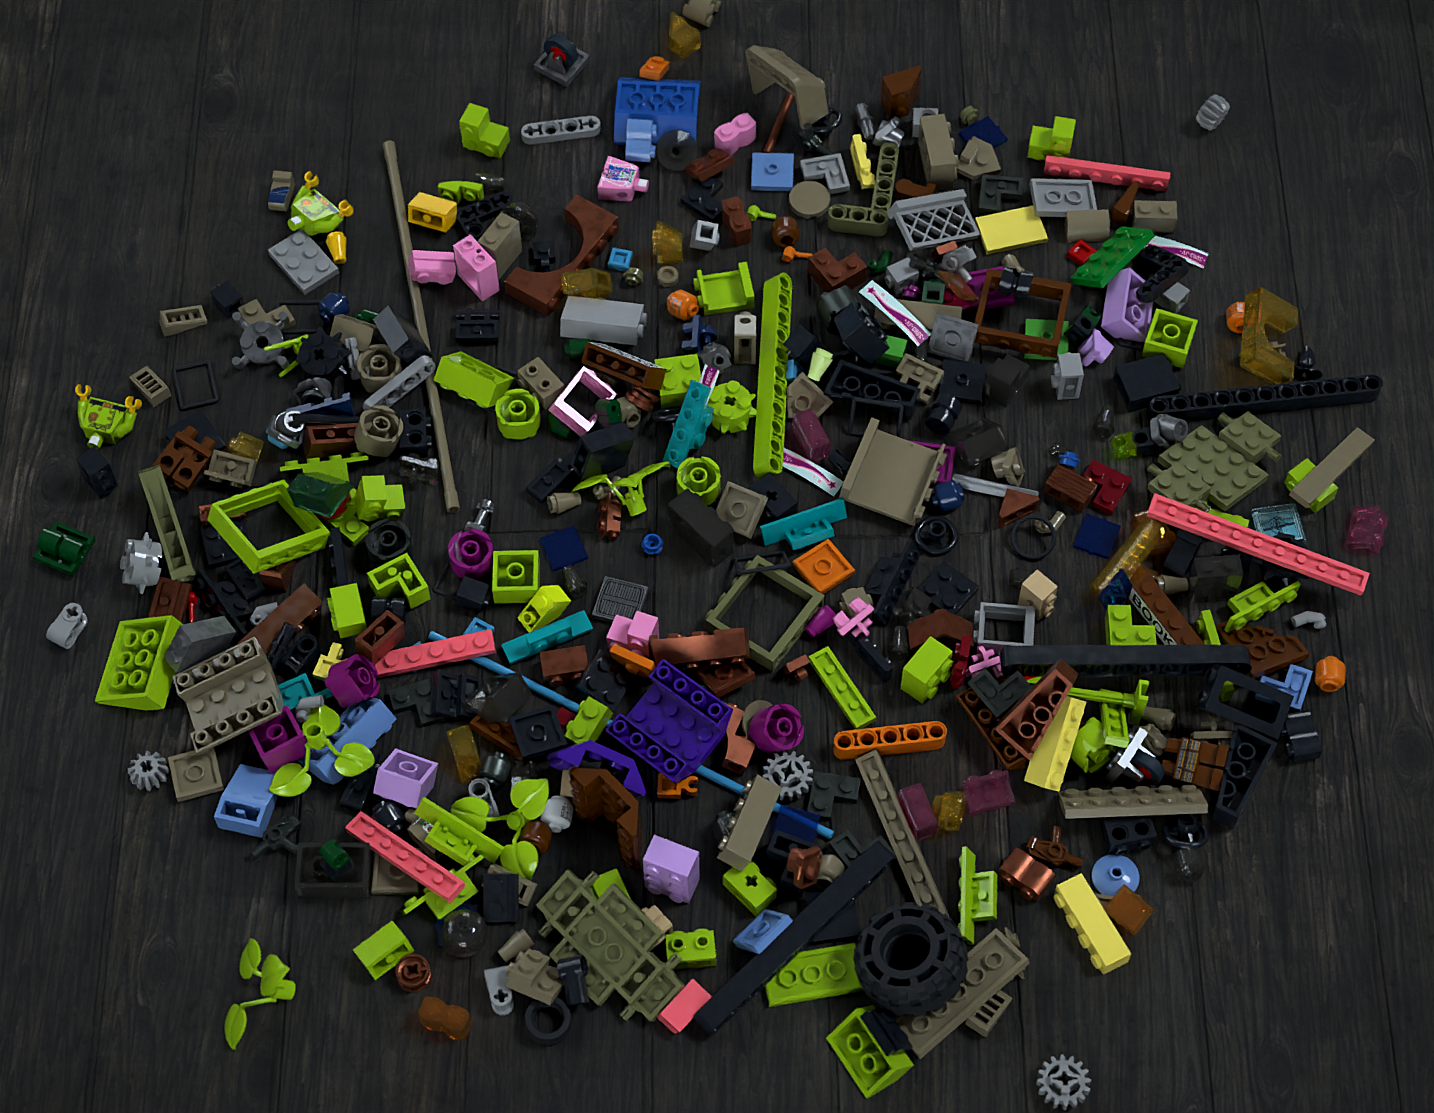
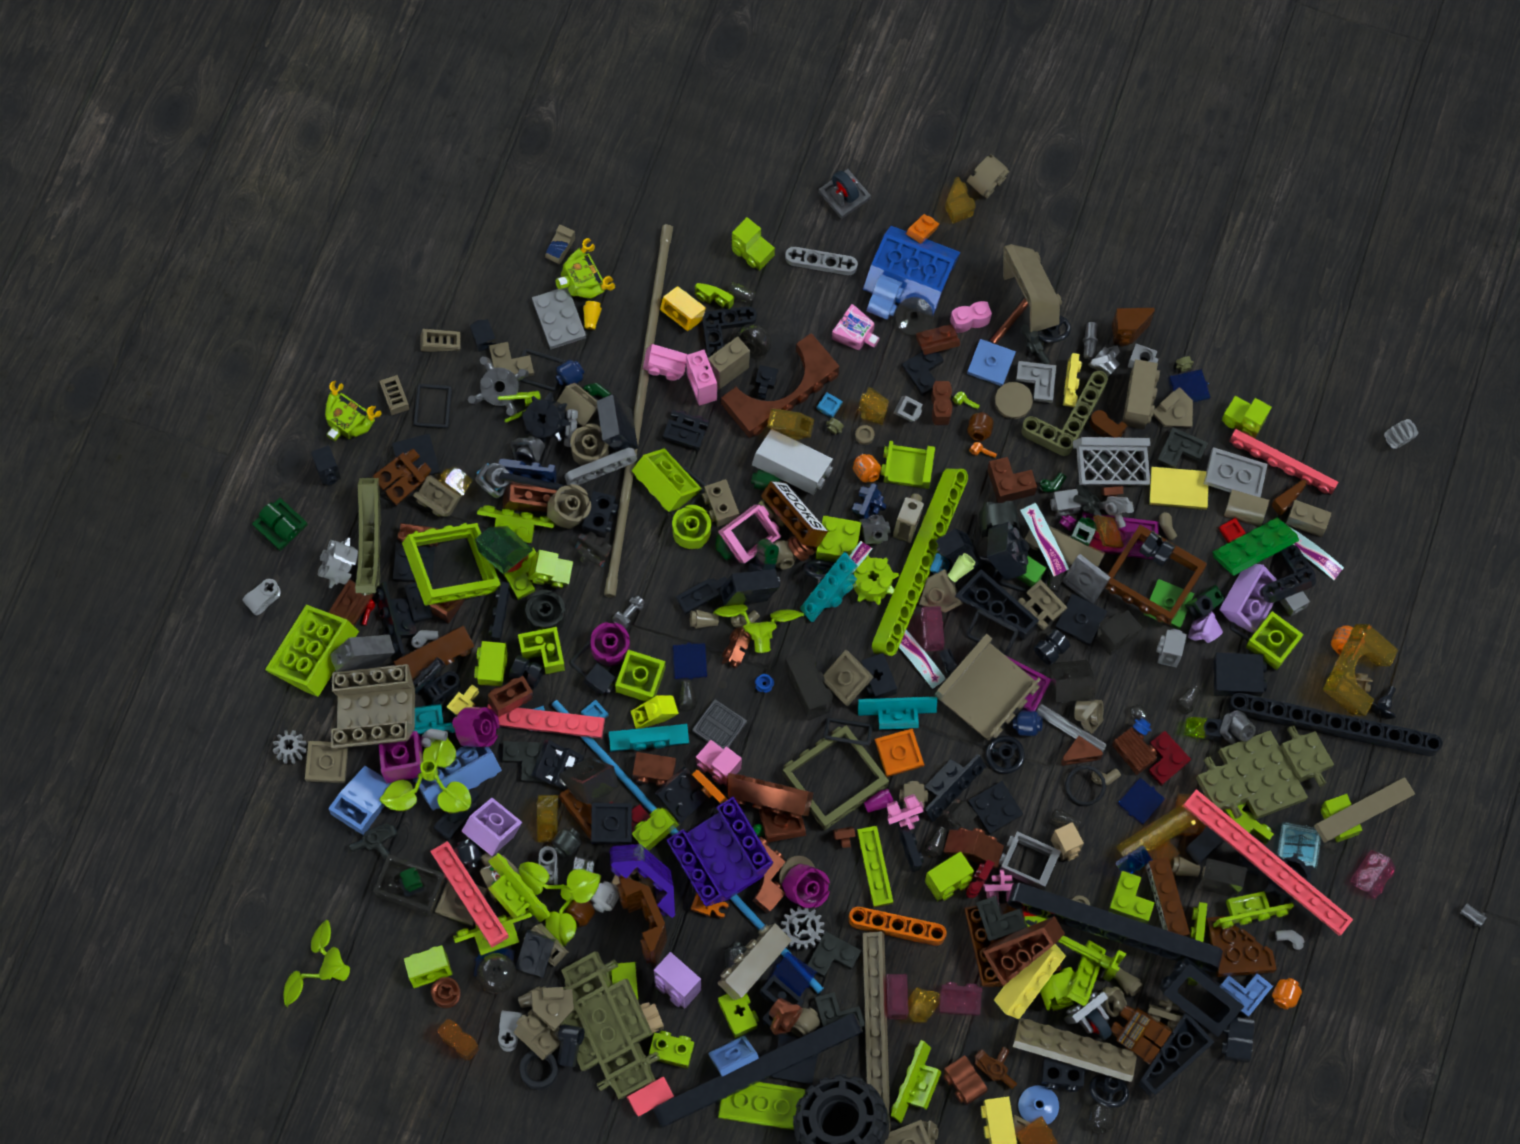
camera: 15 degrees right, 10 degrees up
lime brick [676,456,721,510] -> none
none -> dark tan plate [531,987,574,1031]

